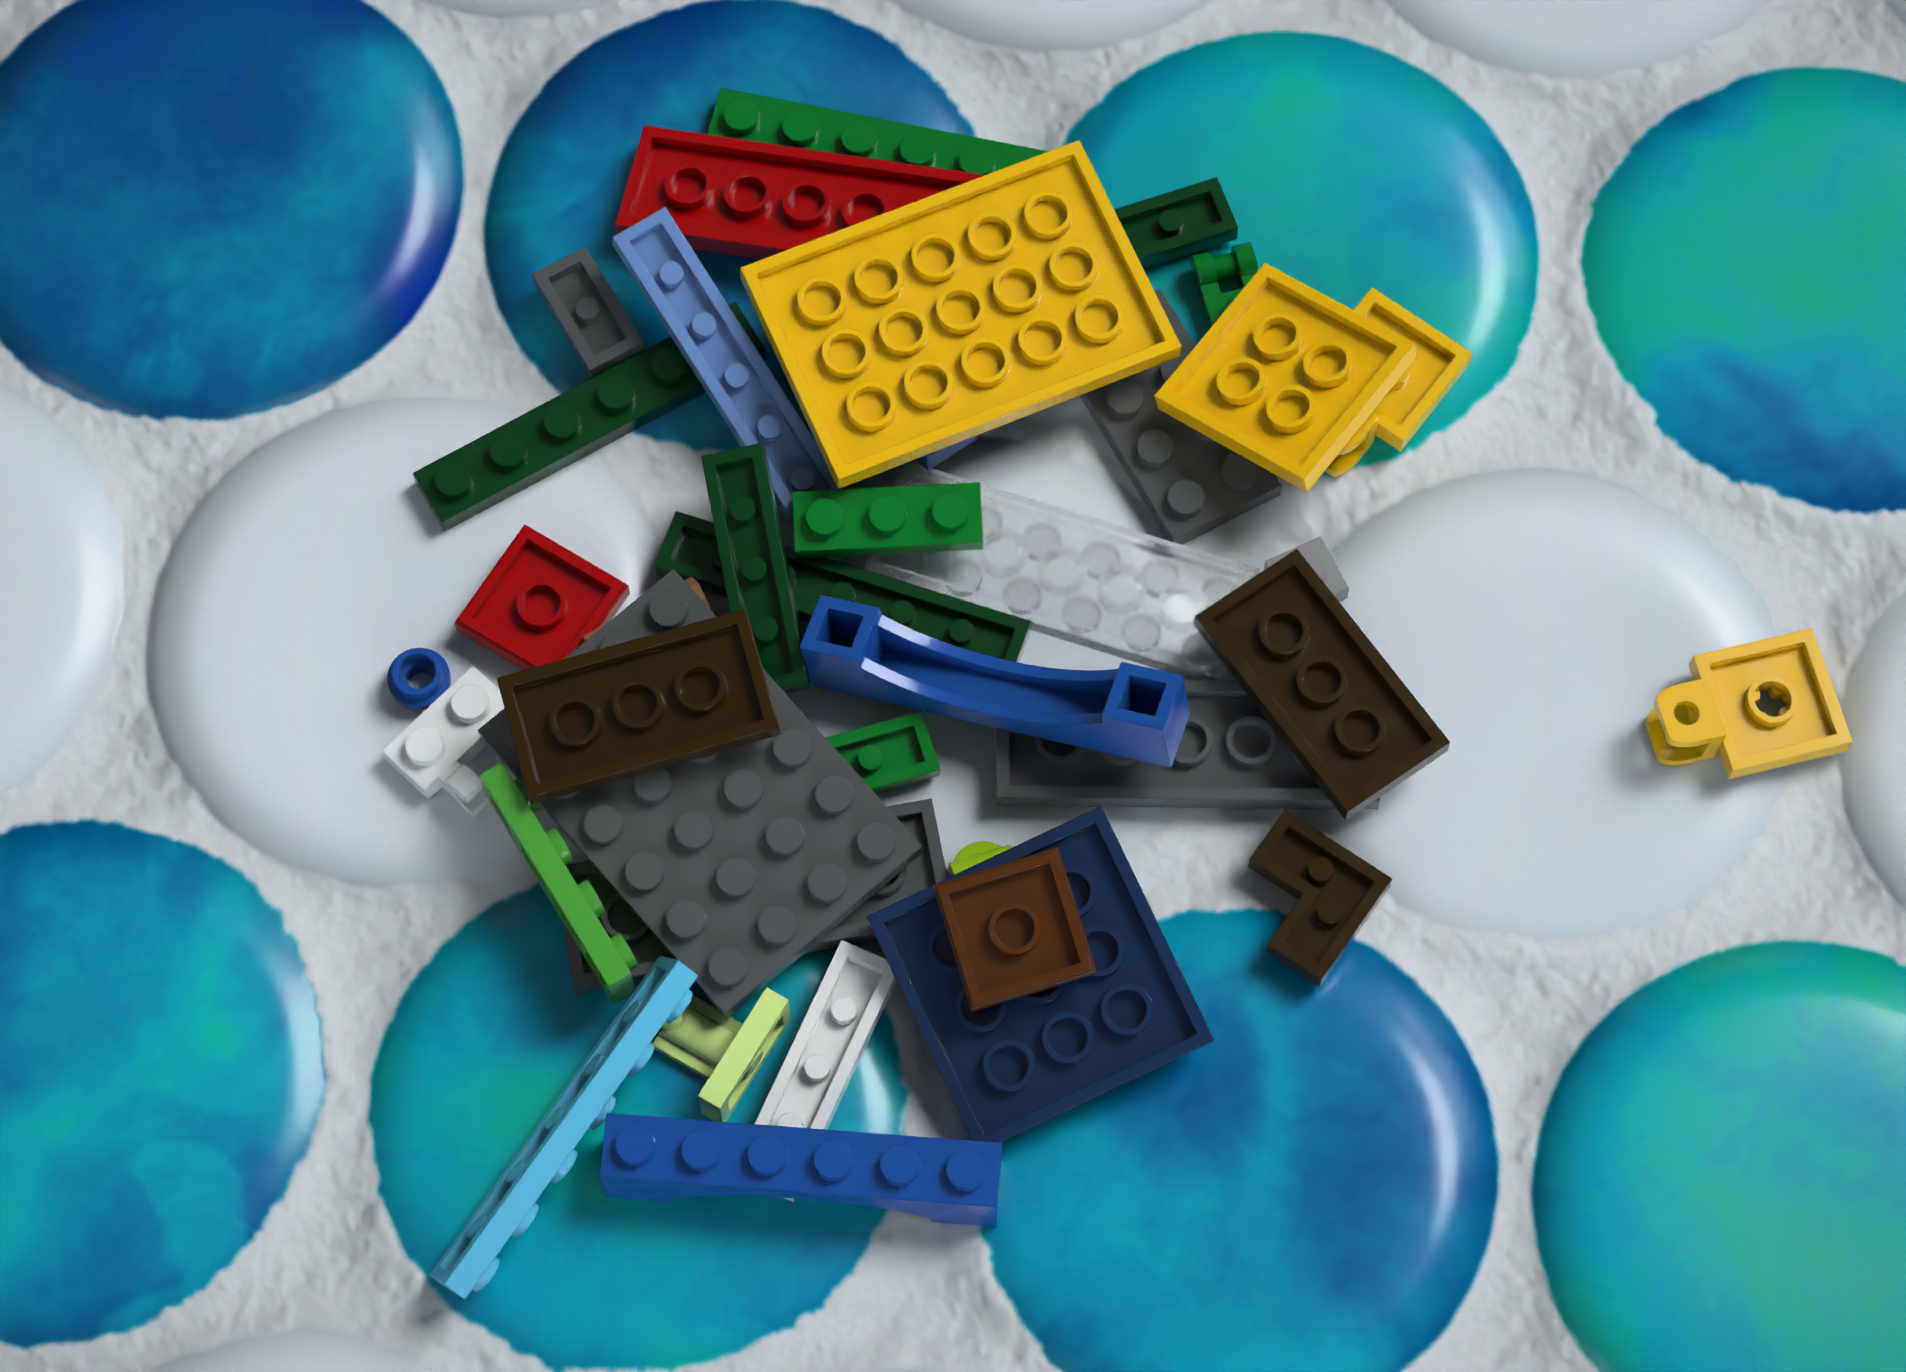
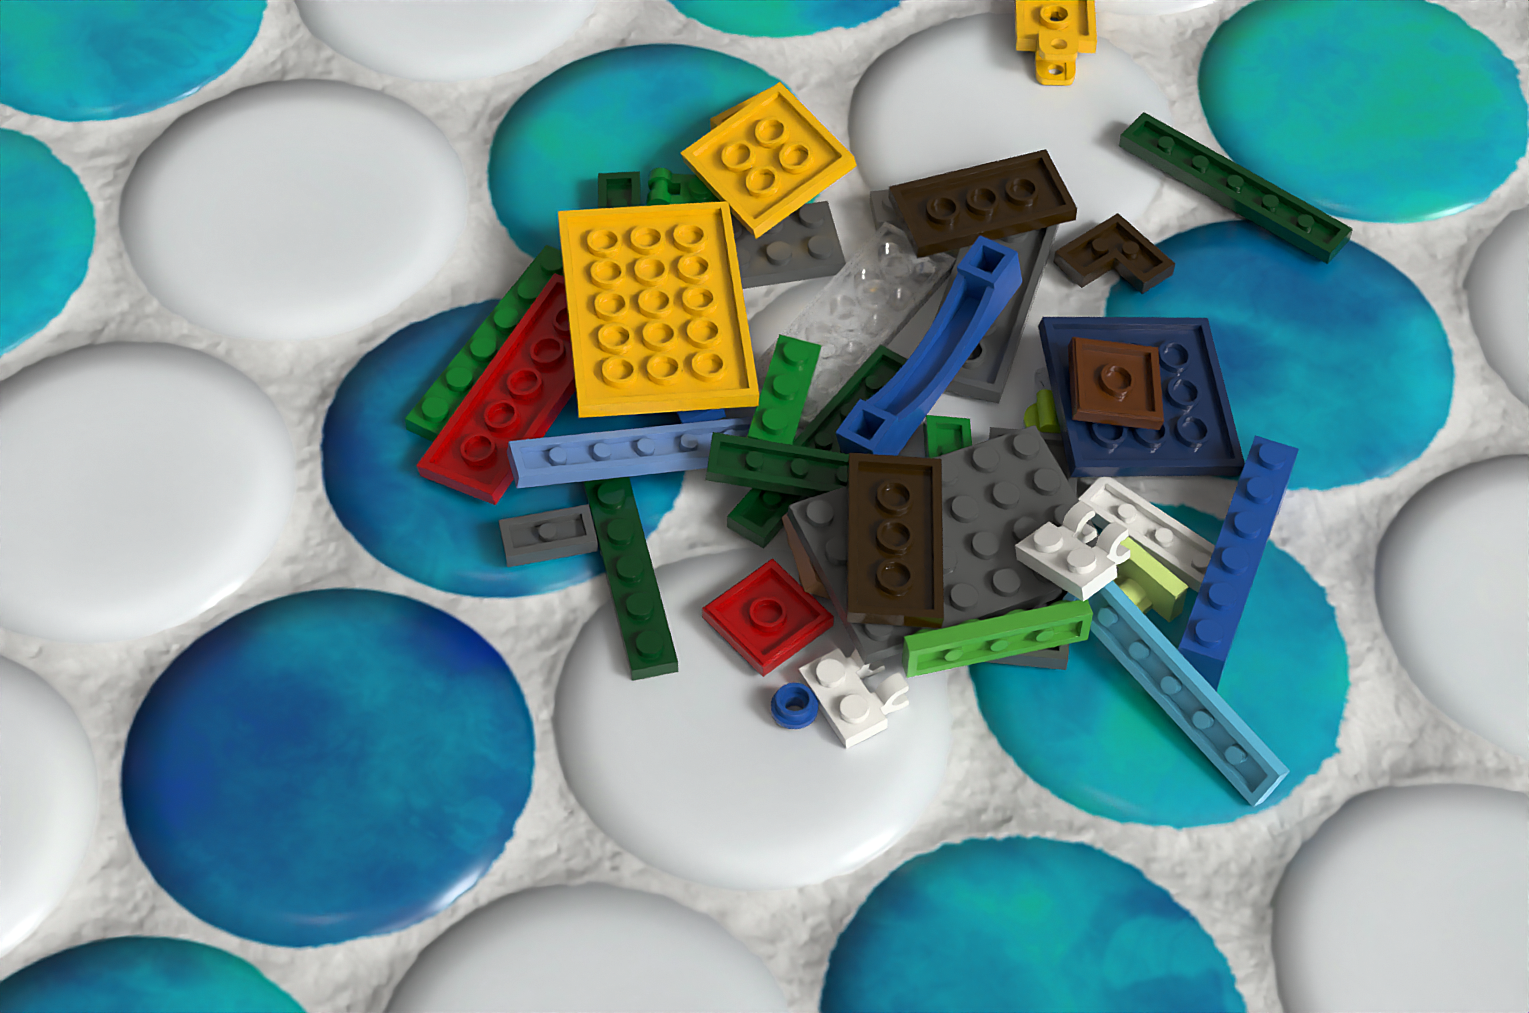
camera: 75 degrees left, 15 degrees down
none -> white plate [1015,501,1131,602]
none -> dark green plate [1119,112,1353,264]

